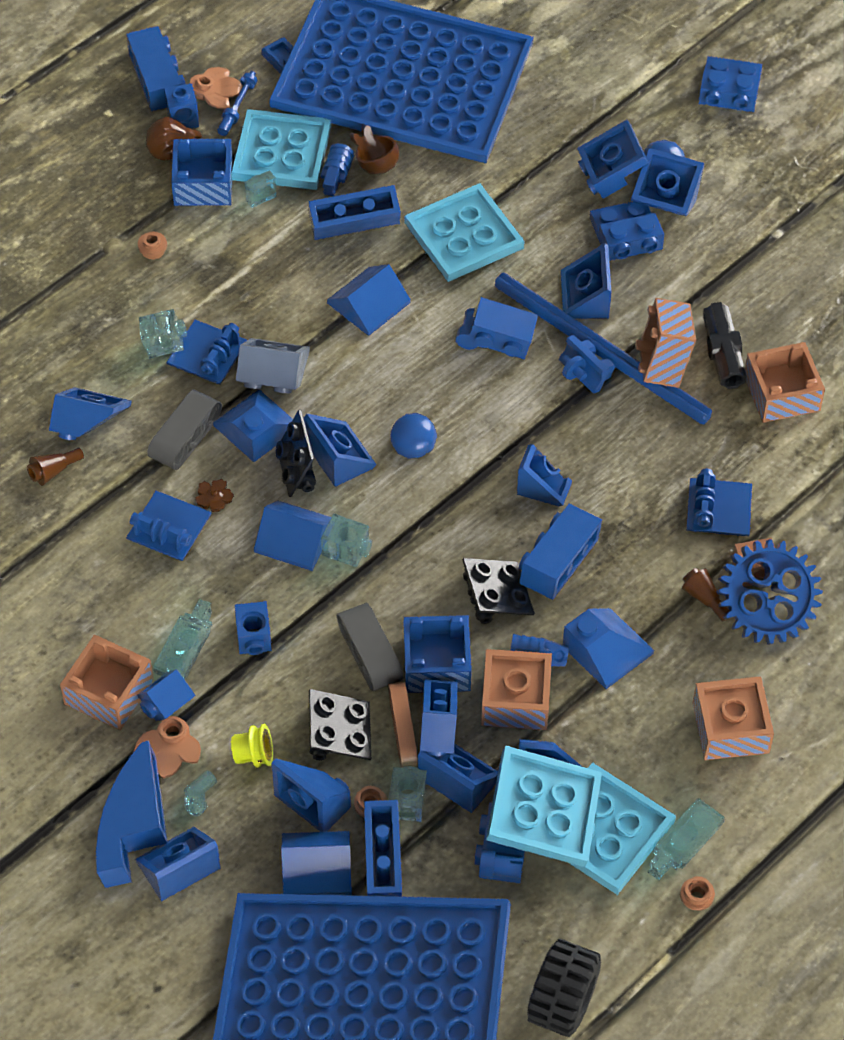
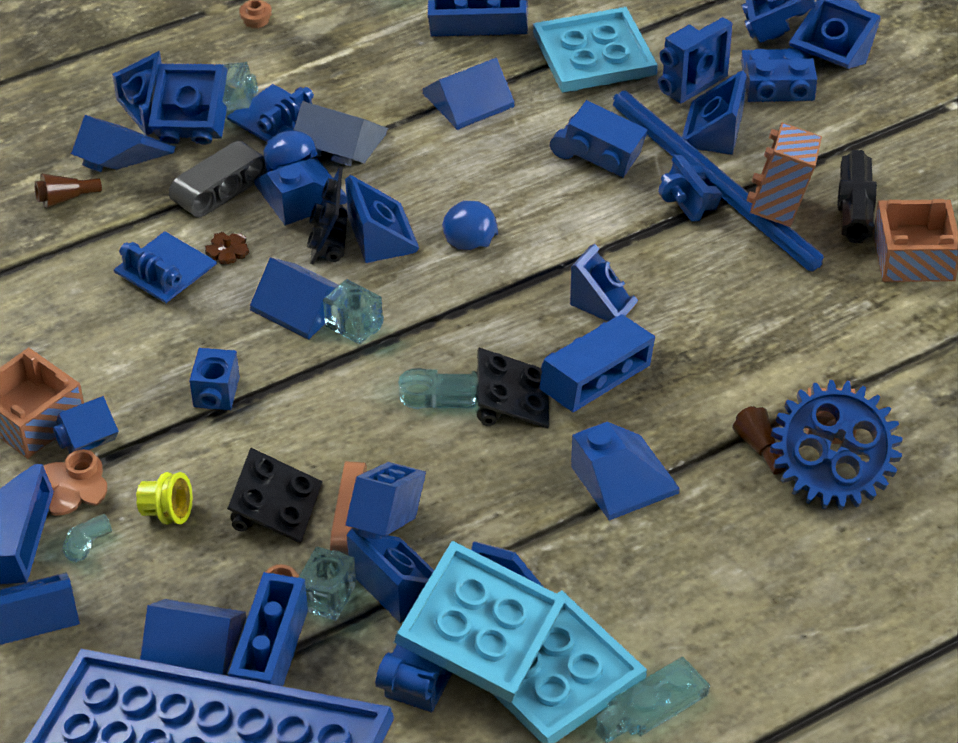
camera: 15 degrees right, 10 degrees down
clear light blue hinge [153,599,212,680] -> none
blue slope [272,758,351,832] -> none
dark grey beam [336,603,404,691] -> none
blue container [404,615,472,693] -> none
nougat container [481,649,552,730] -> none
blue hinge [510,634,568,666] -> none
blue hinge [686,468,752,537] -> none
nougat container [693,676,774,760] -> none
none -> blue slope [112,50,162,135]
none -> blue plate [148,64,228,145]
none -> blue hair [263,130,317,172]
none -> clear light blue piece [398,368,478,409]
none -> blue plate [658,17,733,104]

